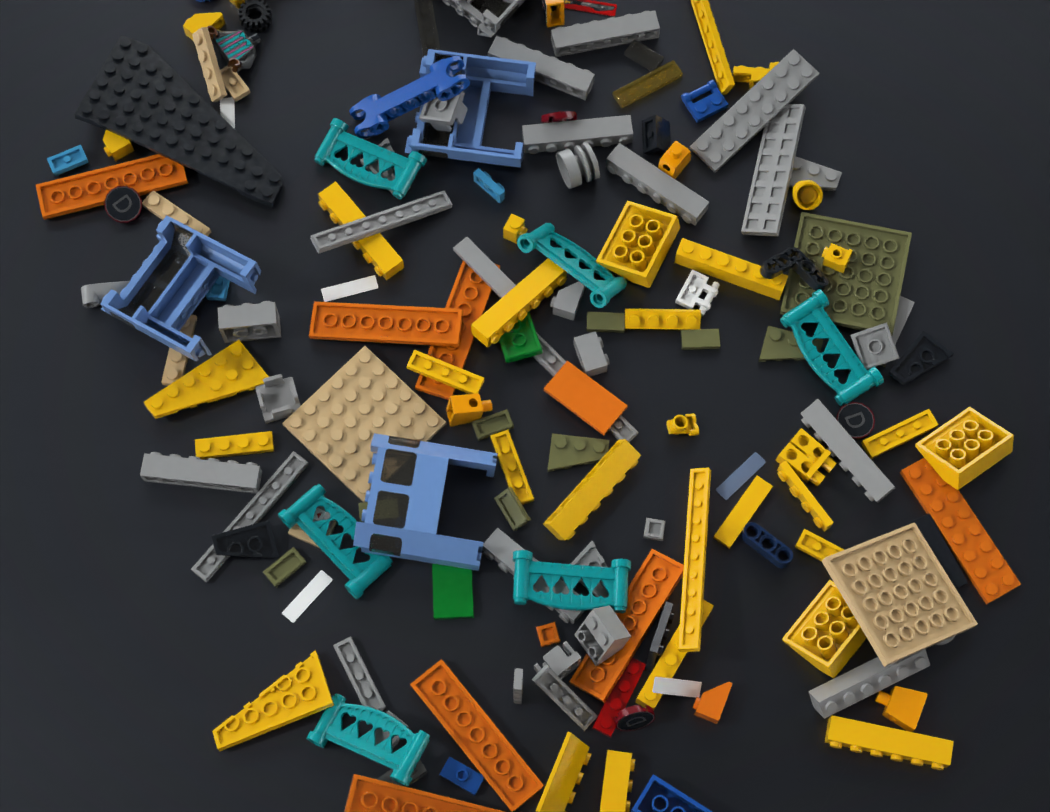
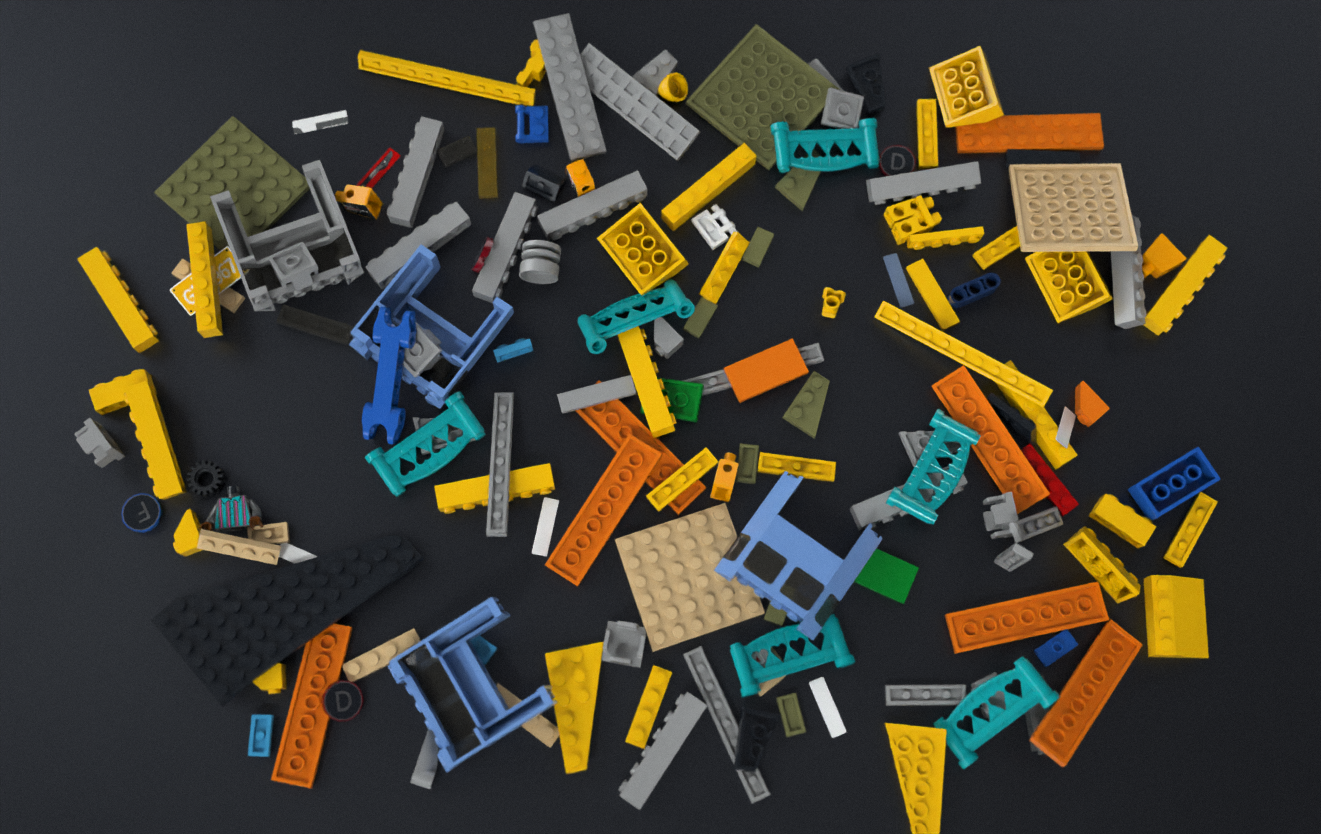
camera: 65 degrees left, 5 degrees up
light grey brick [218,301,281,343] -> none
olive tile [494,487,531,531] -> none
yellow brick [503,213,528,244] -> none
orange tile [536,622,561,648] -> none
yellow brick [543,439,641,541] -> none
light grey brick [573,331,610,377] -> none
light grey slope [574,605,631,666] -> none
tile [614,705,655,731] -> none
light grey tile [643,518,666,541] -> none
black beam [760,247,829,291] -> none
yellow brick [821,243,853,273] -> none

